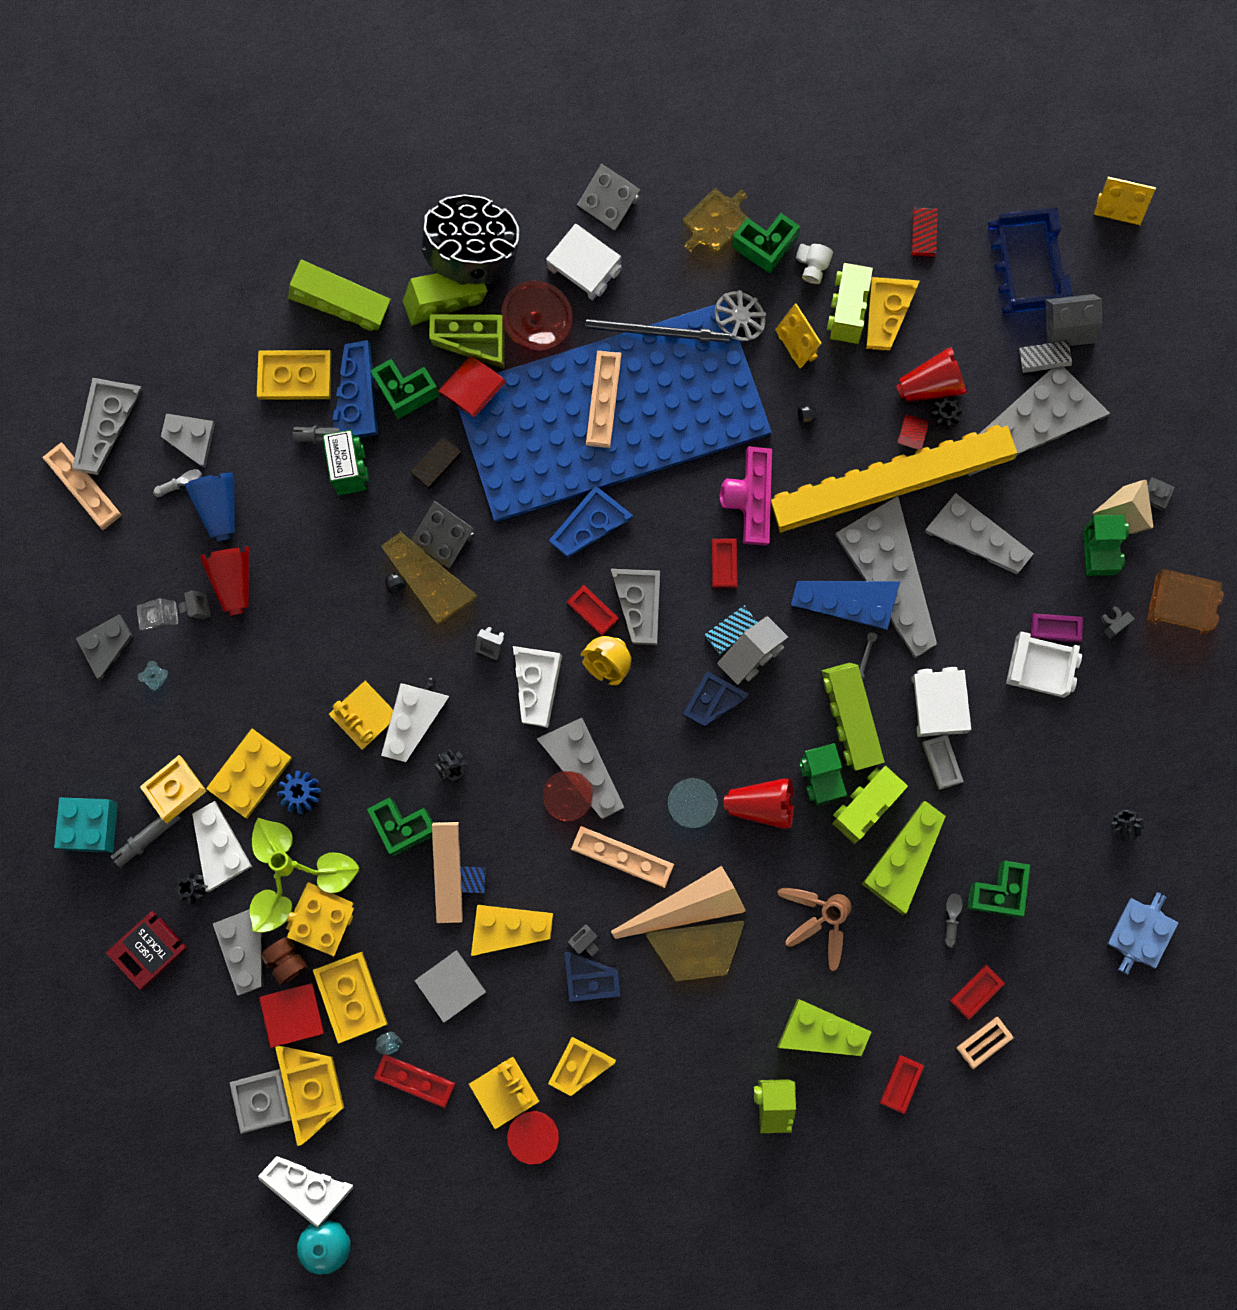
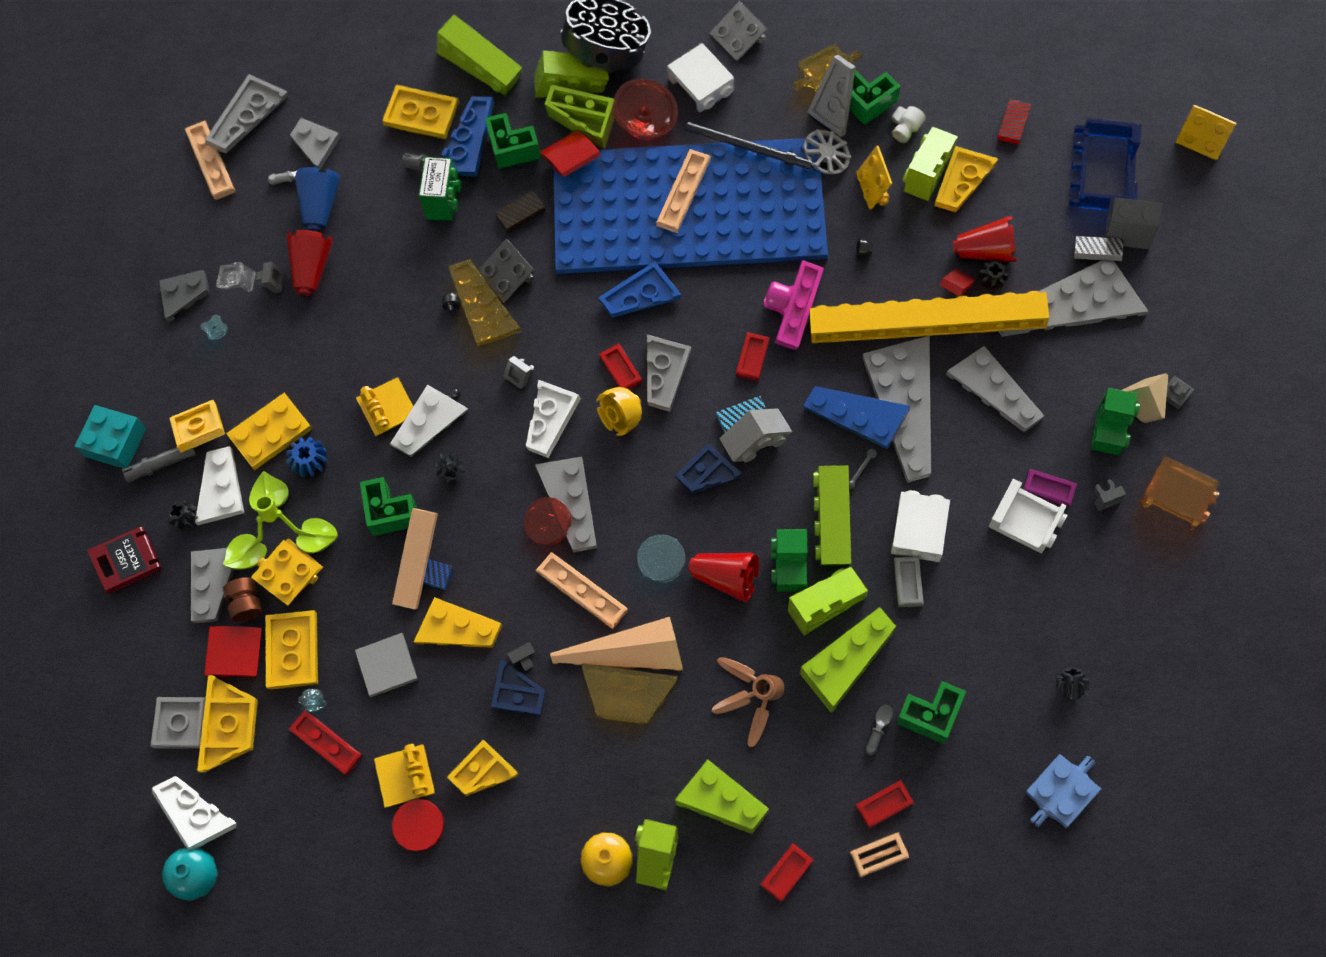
camera: 15 degrees right, 10 degrees down
none -> yellow cylinder [581,833,633,886]
none -> light grey wing [807,55,855,137]

